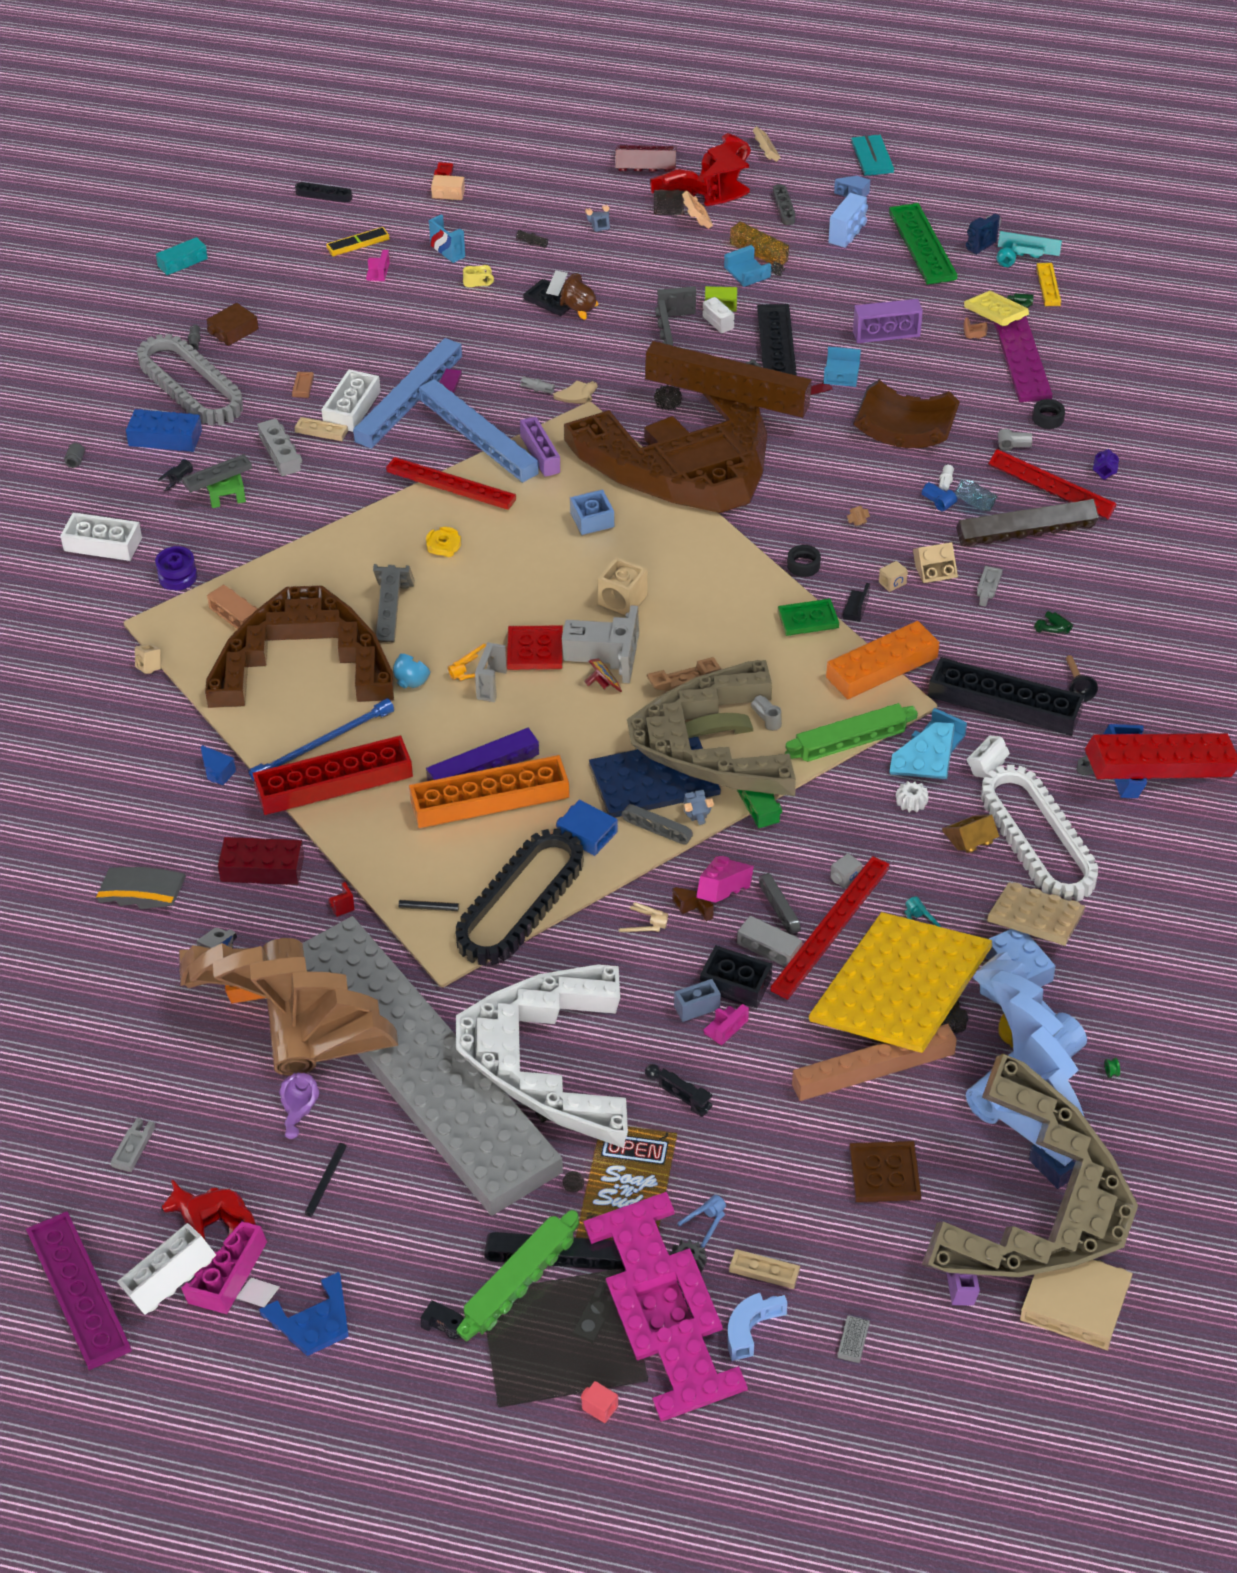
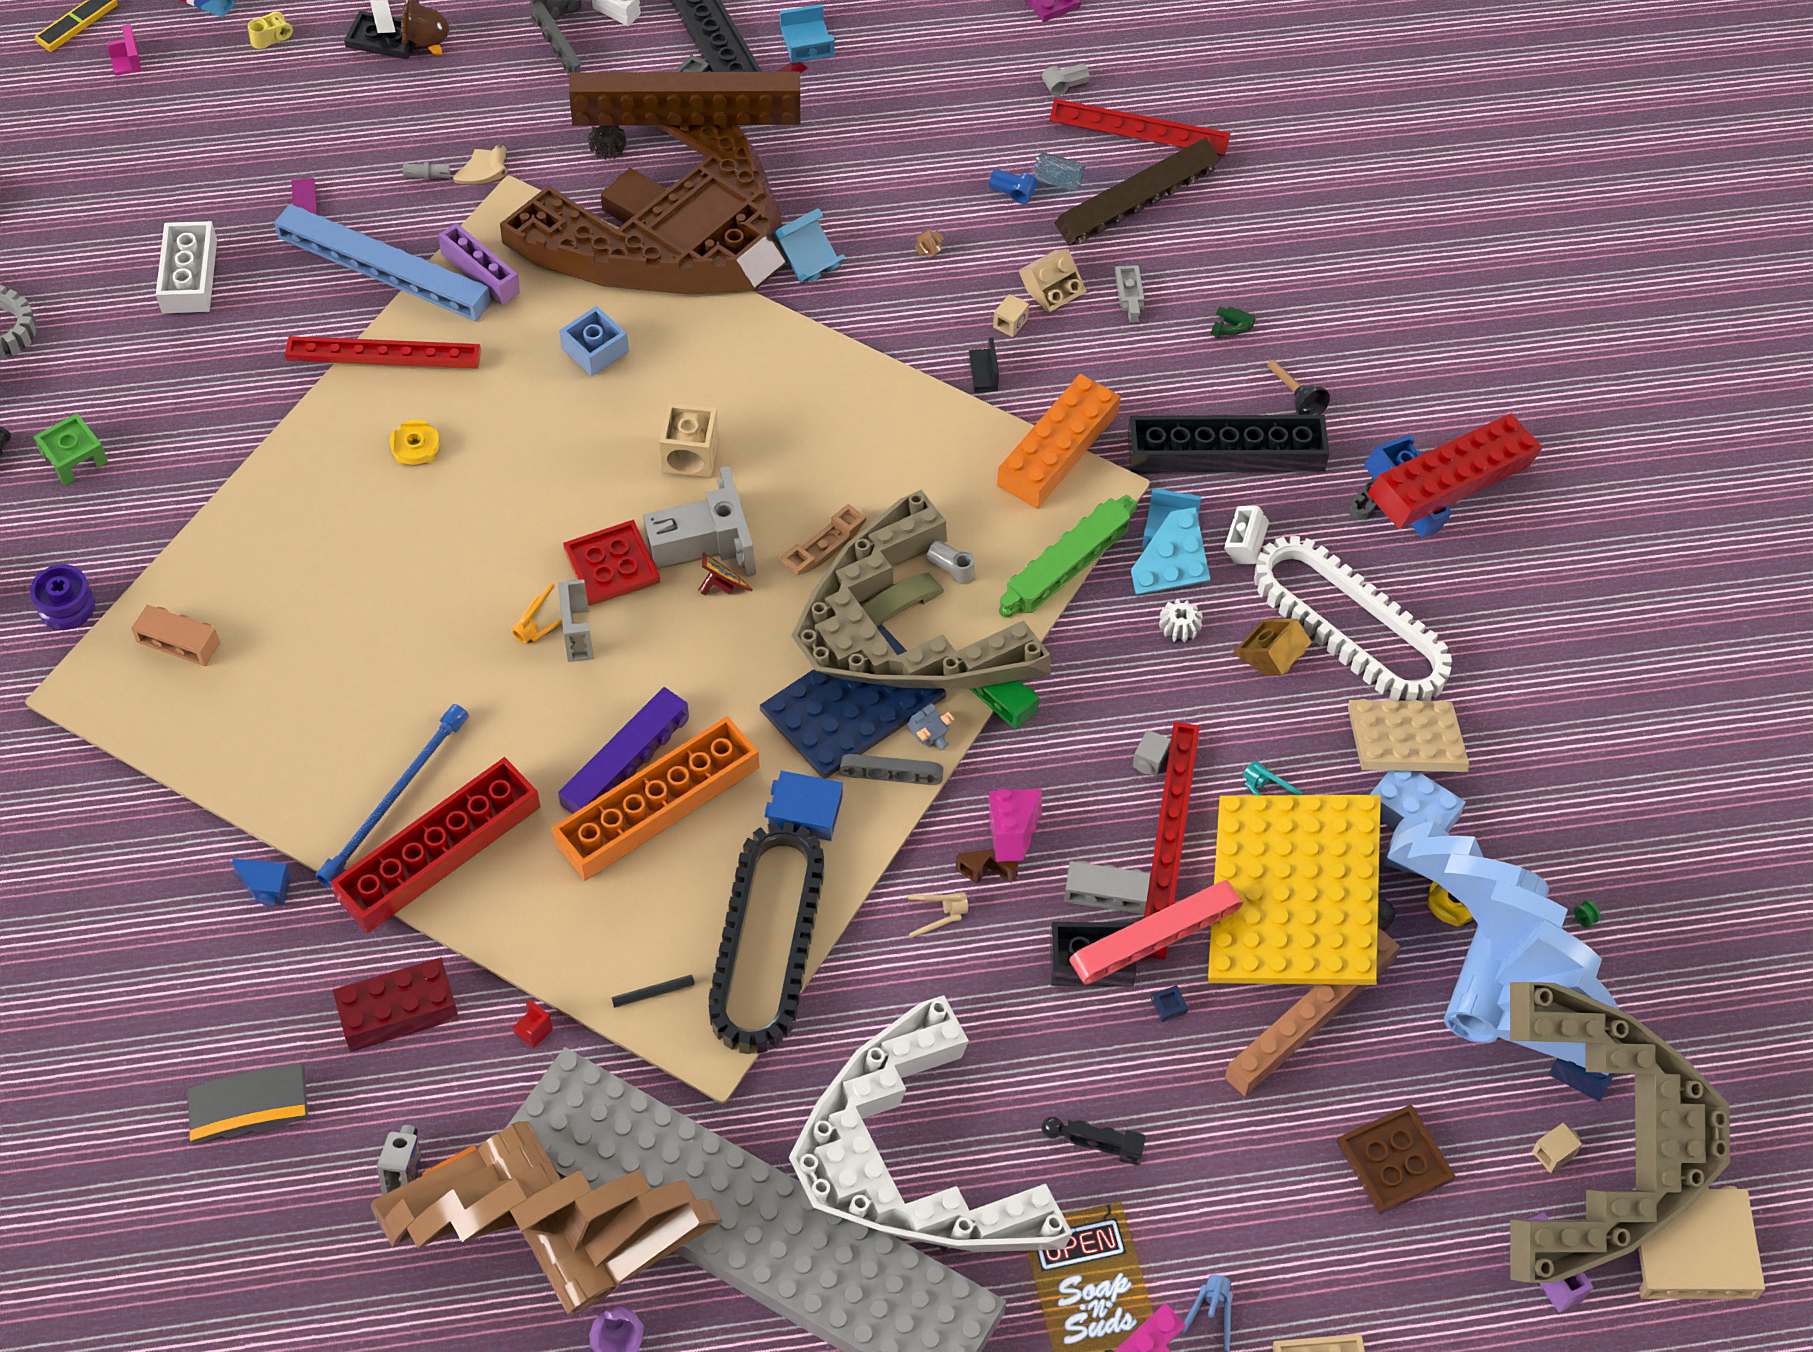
camera: 25 degrees left, 10 degrees up
tan brick [135,643,161,674] -> none
dark grey plate [182,454,252,493] -> none
reddish brown piece [205,585,394,708] -> none
light grey brick [257,418,302,476] -> none
nougat tile [292,372,314,398] -> none
tan plate [295,417,348,441] -> none
medium blue brick [353,338,462,449] -> none
dark grey bracket [373,564,415,642] -> none
dark azure cylinder [393,654,431,688] -> none
clear smoke plate [562,1171,584,1192] -> none
sand blue brick [674,979,721,1022] -> none
dark pink panel [704,1004,749,1046] -> none
dark grey beam [758,873,801,935] -> none
green plate [778,598,839,636] -> none
black tyre [787,545,821,577] -> none
reddish brown panel [853,379,960,448] -> none
white axle [939,465,954,491] -> none
black tyre [1032,399,1065,429] -> none
dark purple brick [1093,448,1119,480] -> none
none -> dark azure panel [773,208,845,283]
none -> coral beam [1069,880,1243,984]
none -> dark blue plate [1151,985,1188,1022]
none -> tan brick [1532,1123,1582,1173]

